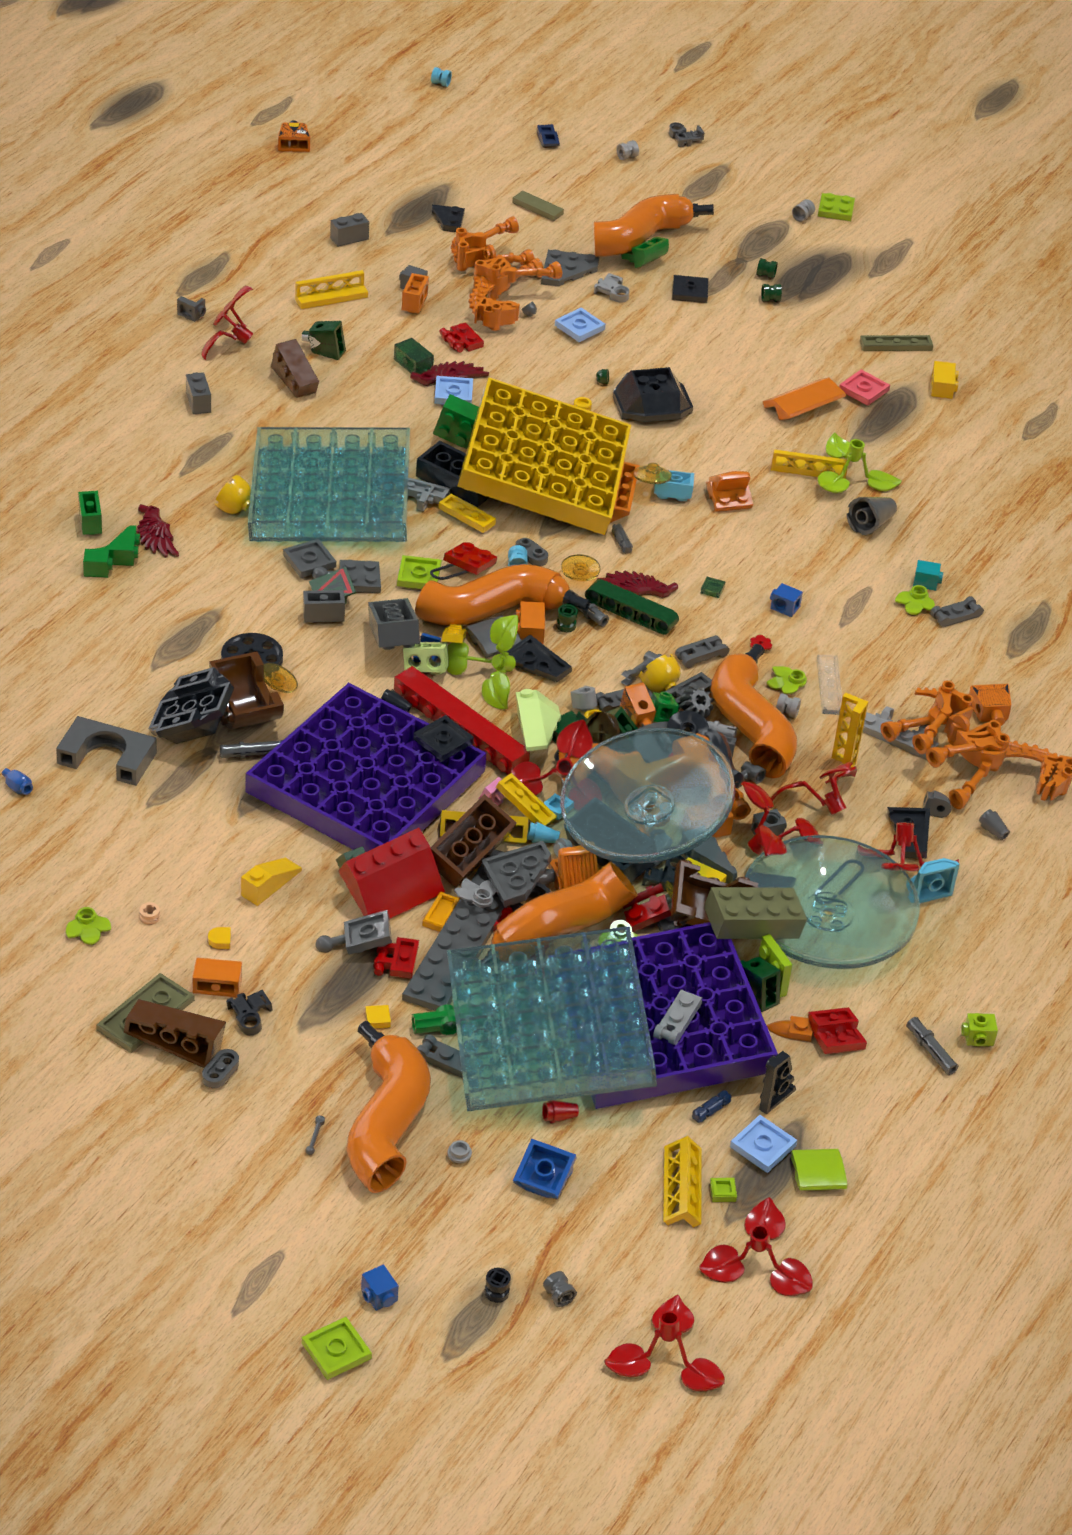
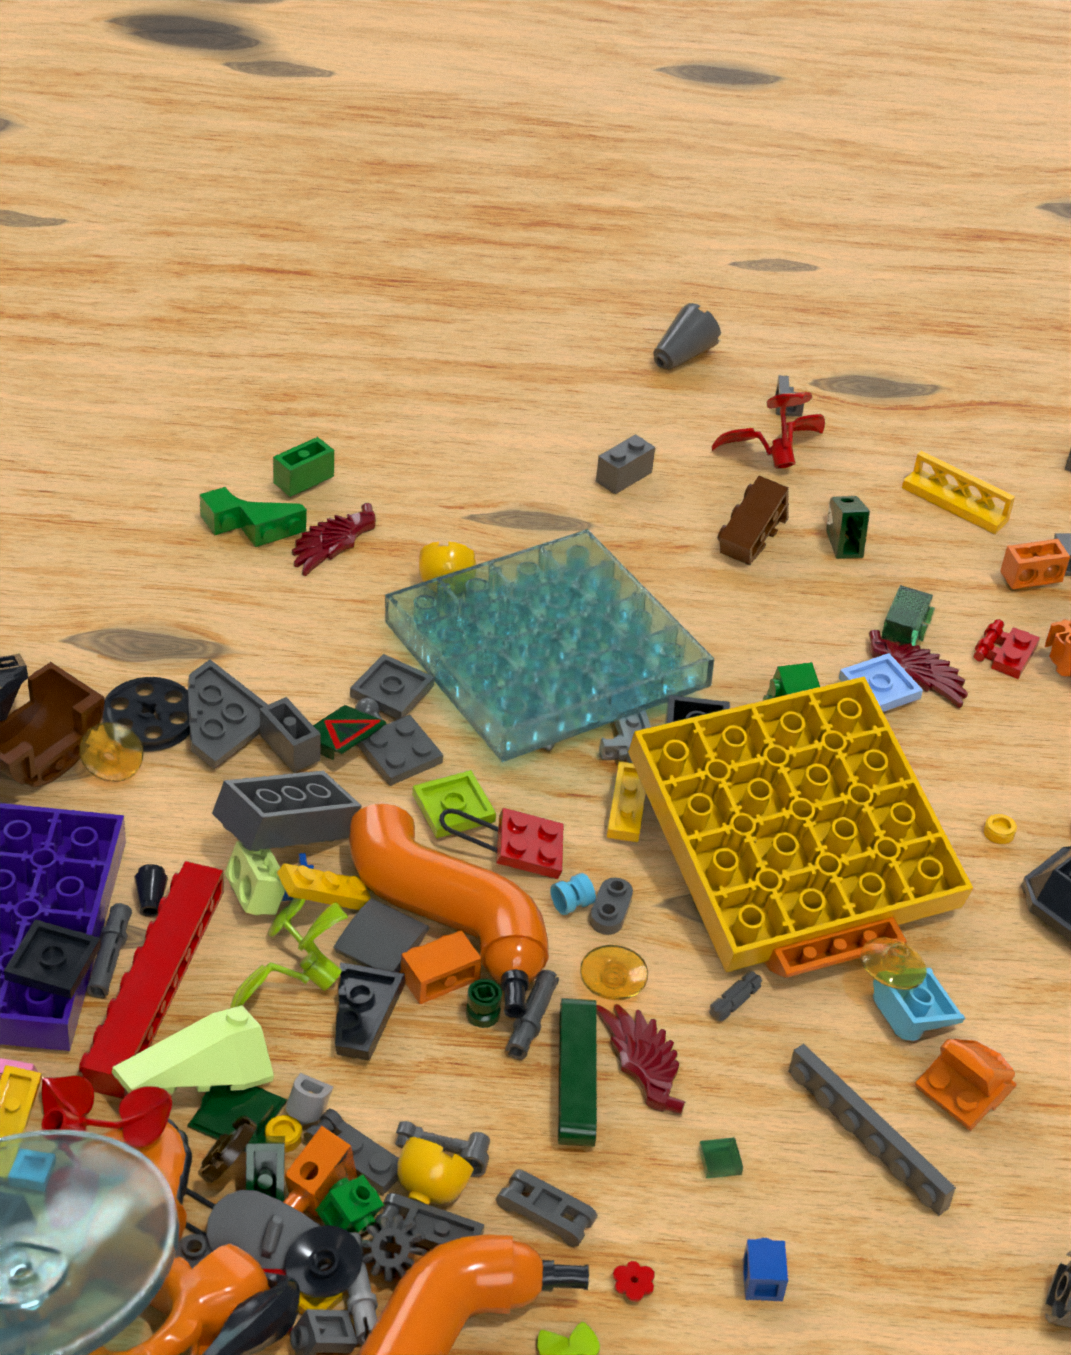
camera: 60 degrees right, 0 degrees up
none -> dark grey plate [188,659,268,769]
none -> dark grey cone [653,303,721,370]
none -> dark grey plate [788,1043,956,1216]

